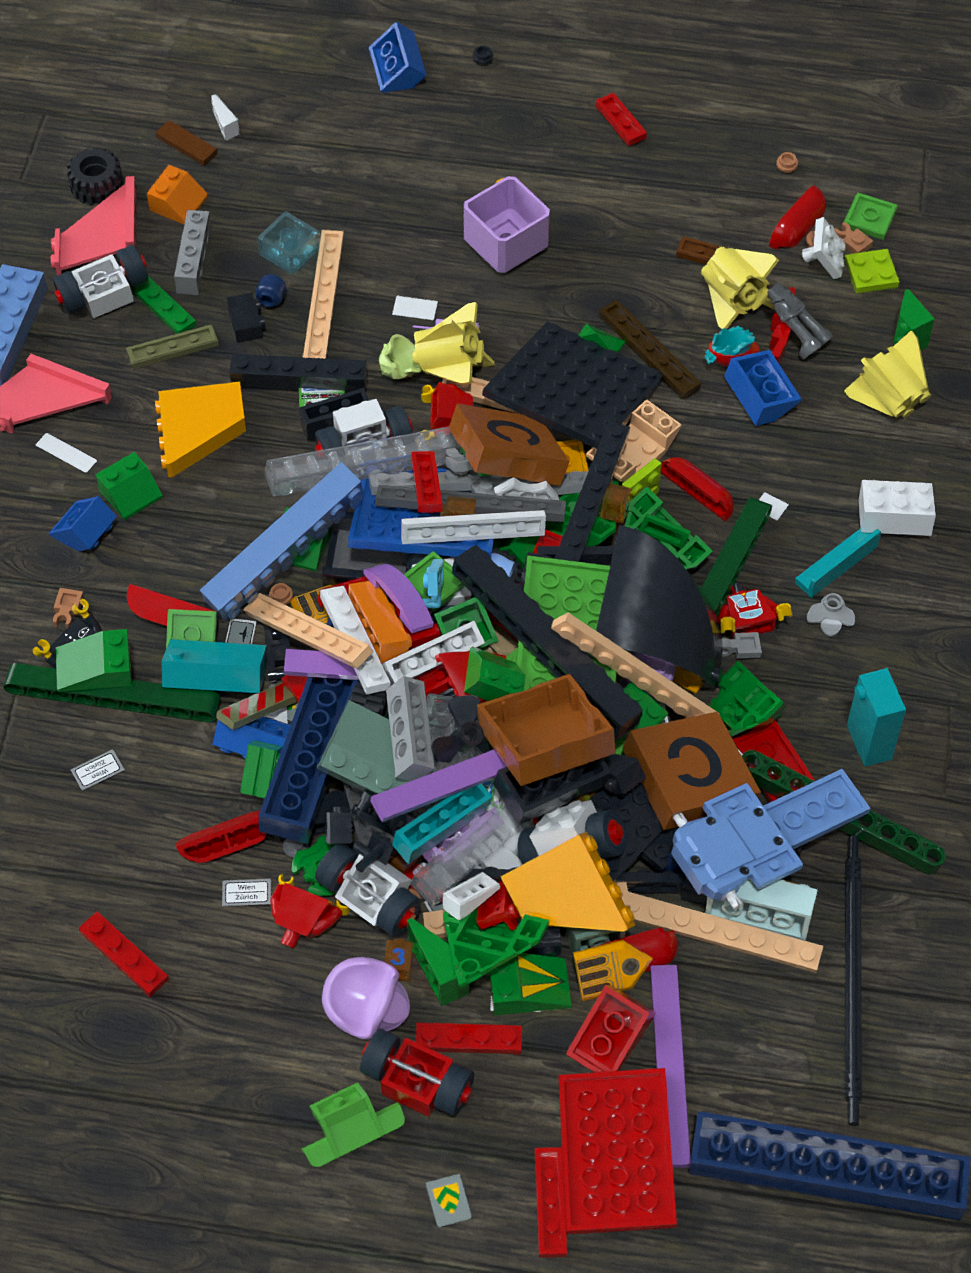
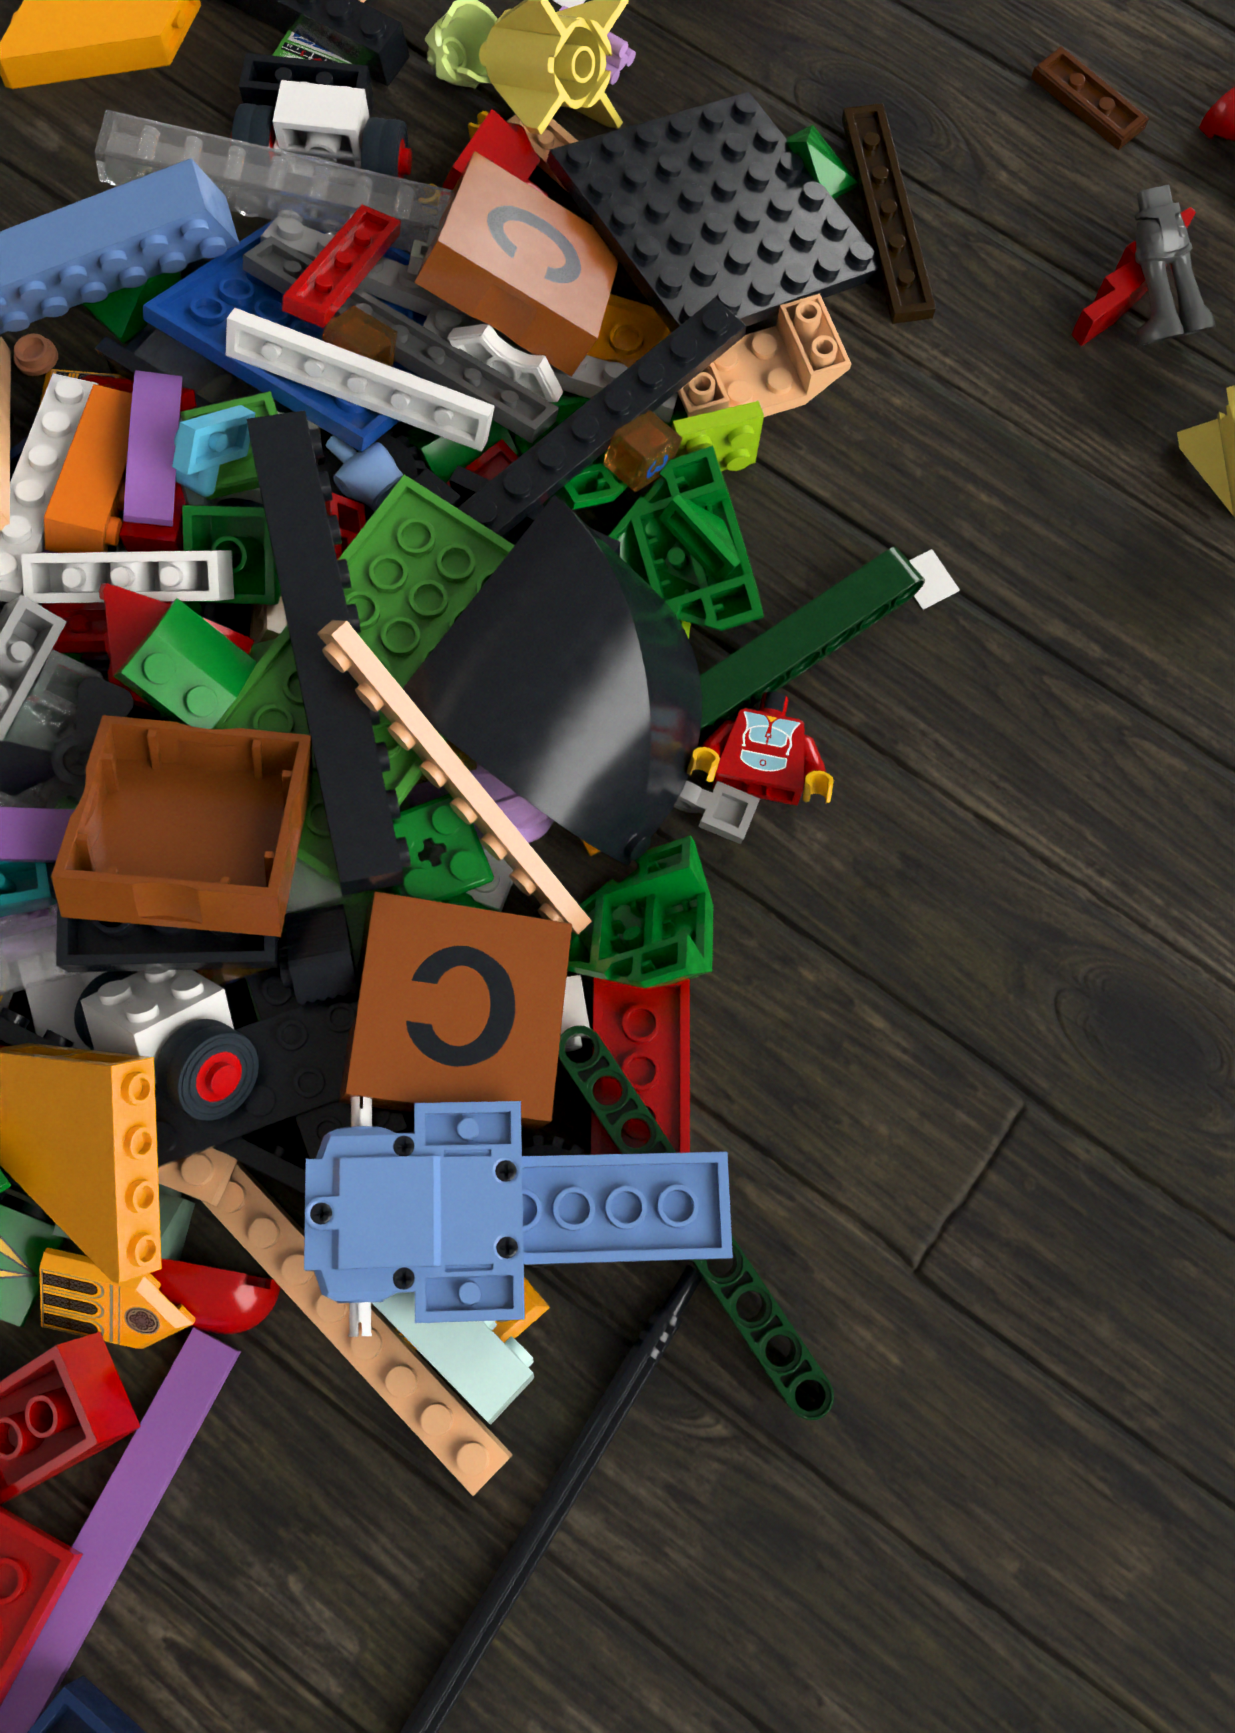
camera: 25 degrees right, 15 degrees up
red brick [661,457,734,522] -> none
light yellow brick [701,247,779,329] -> none
teal hair [705,326,760,367] -> none
blue slope [724,350,801,426] -> none
teal panel [795,528,881,598] -> none
light grey plate [807,593,855,637] -> none
teal brick [847,668,906,767] -> none
white brick [858,480,936,536] -> none

